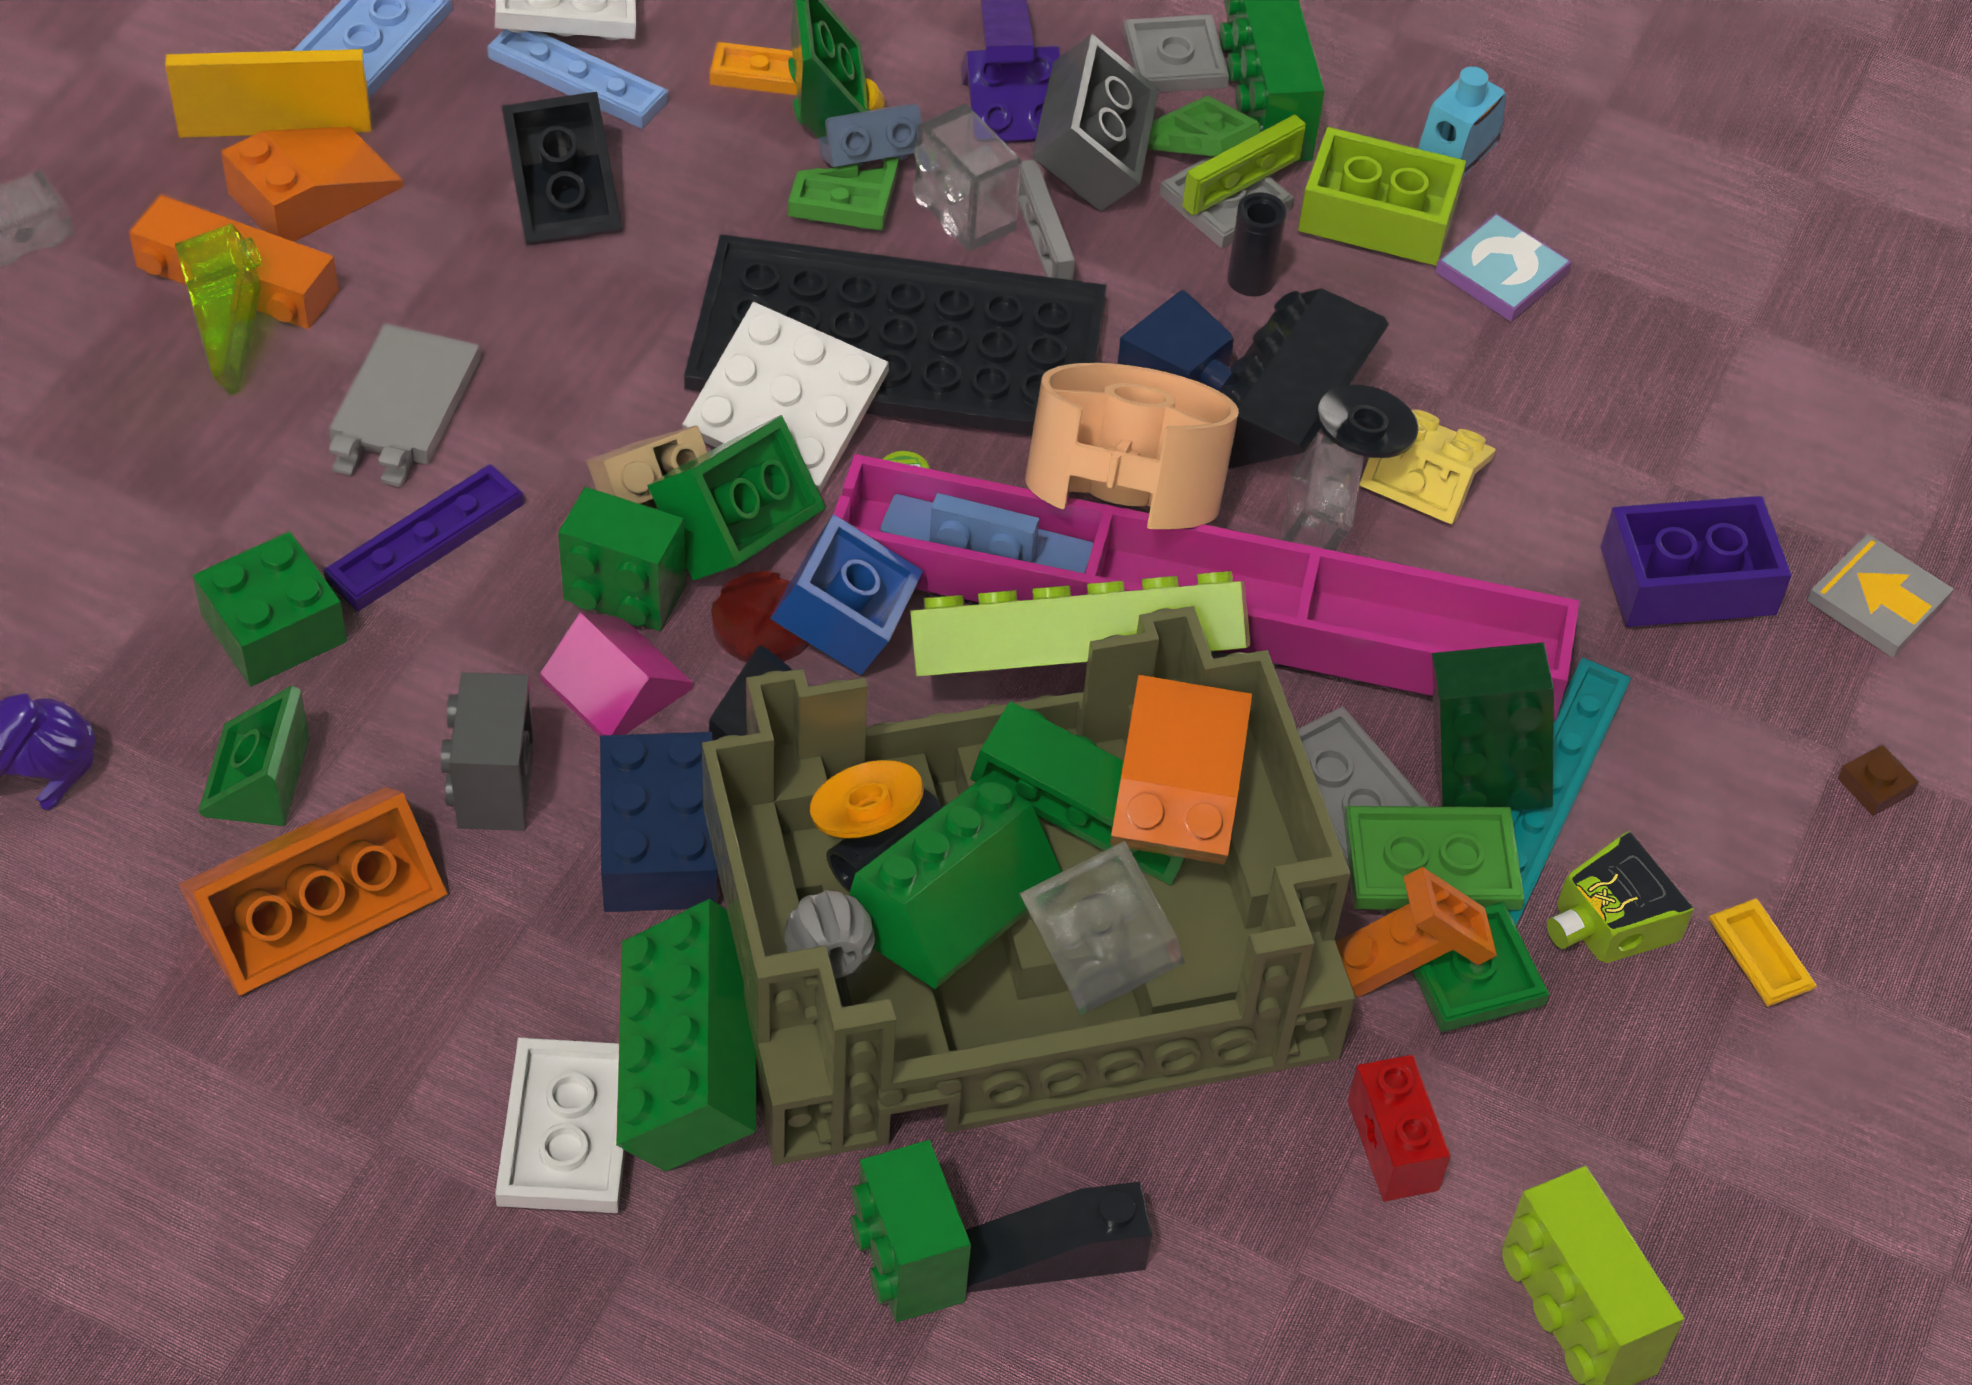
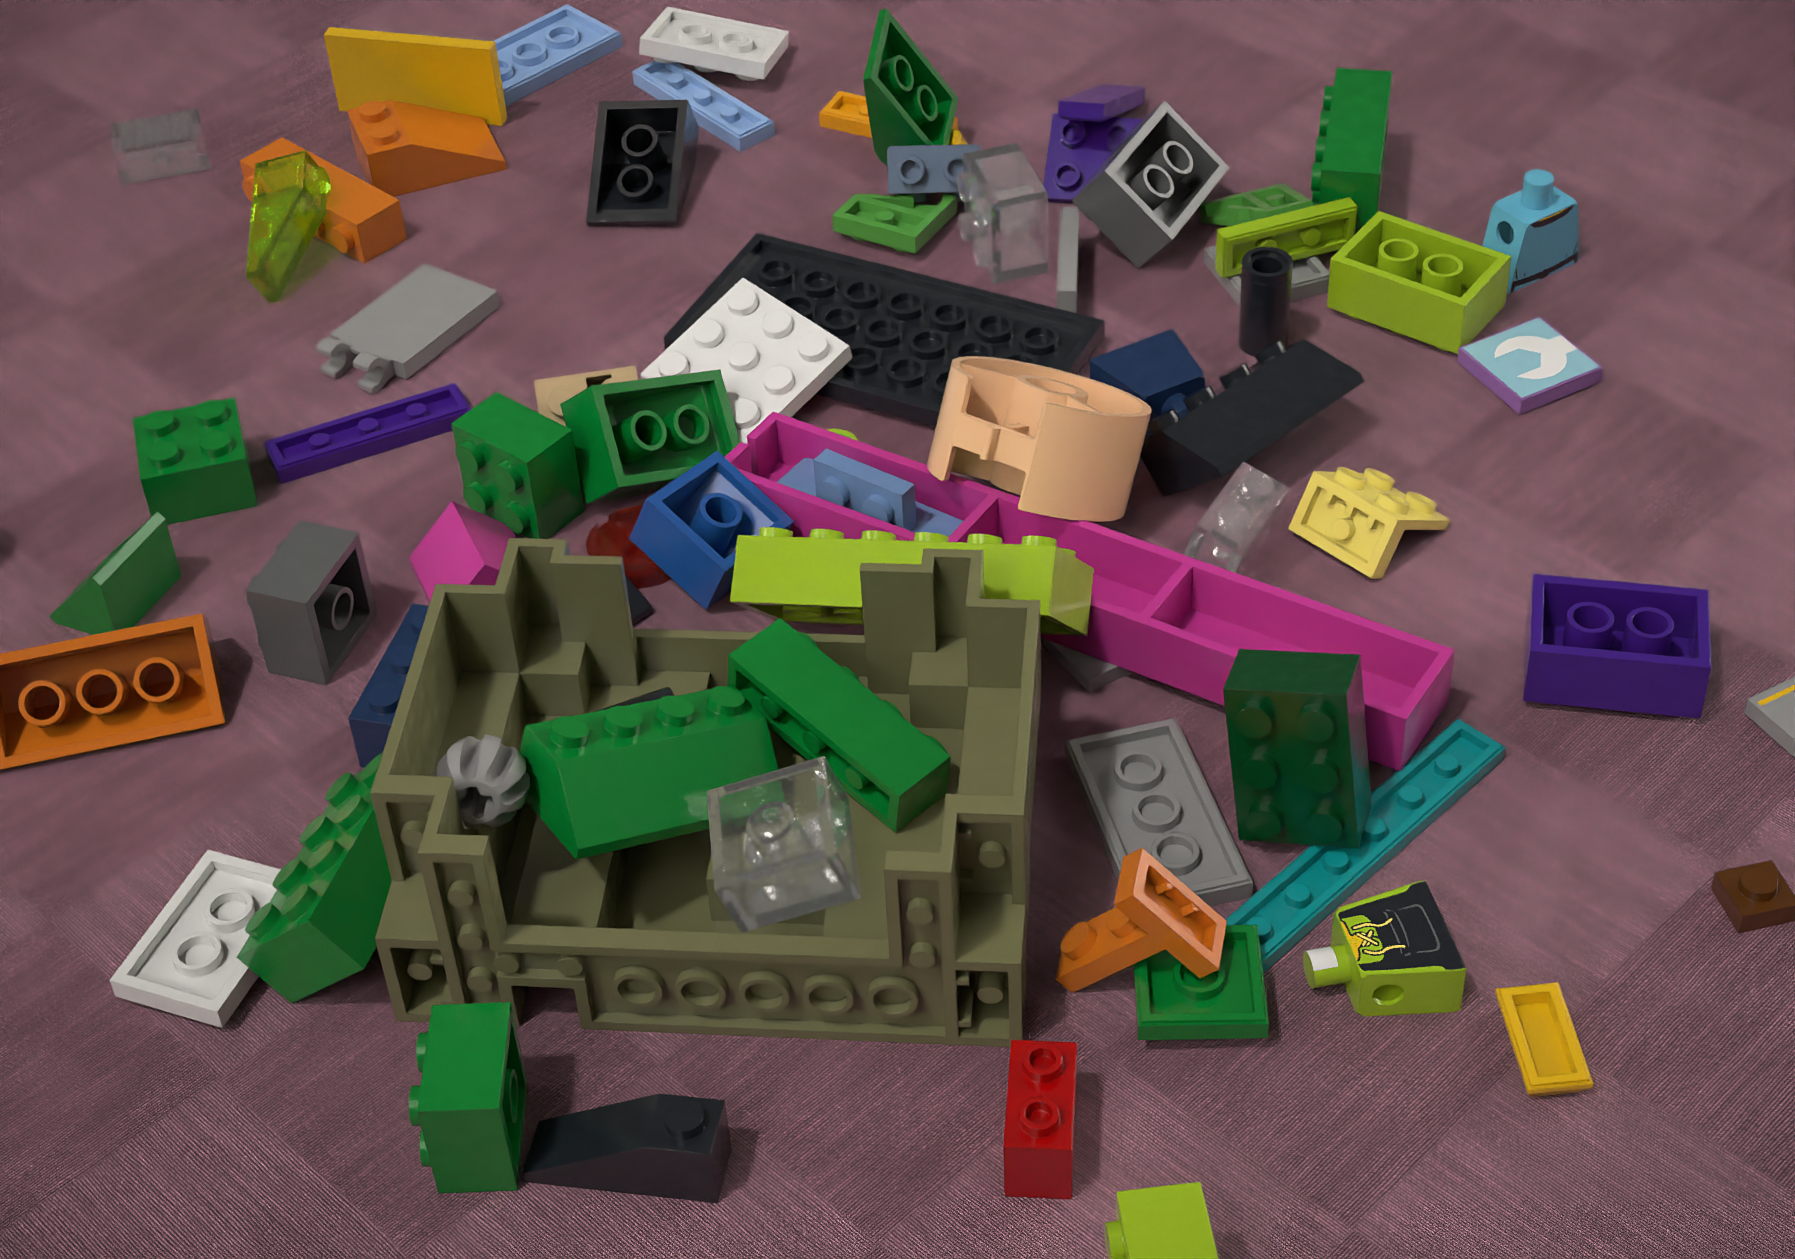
camera: 25 degrees right, 10 degrees down
light orange dish [810,760,924,838] -> none
orange slope [1110,675,1252,865] -> none
light grey tile [1122,14,1229,92] -> none
black dish [1317,385,1419,458] -> none
bright green tile [1343,806,1524,910] -> none

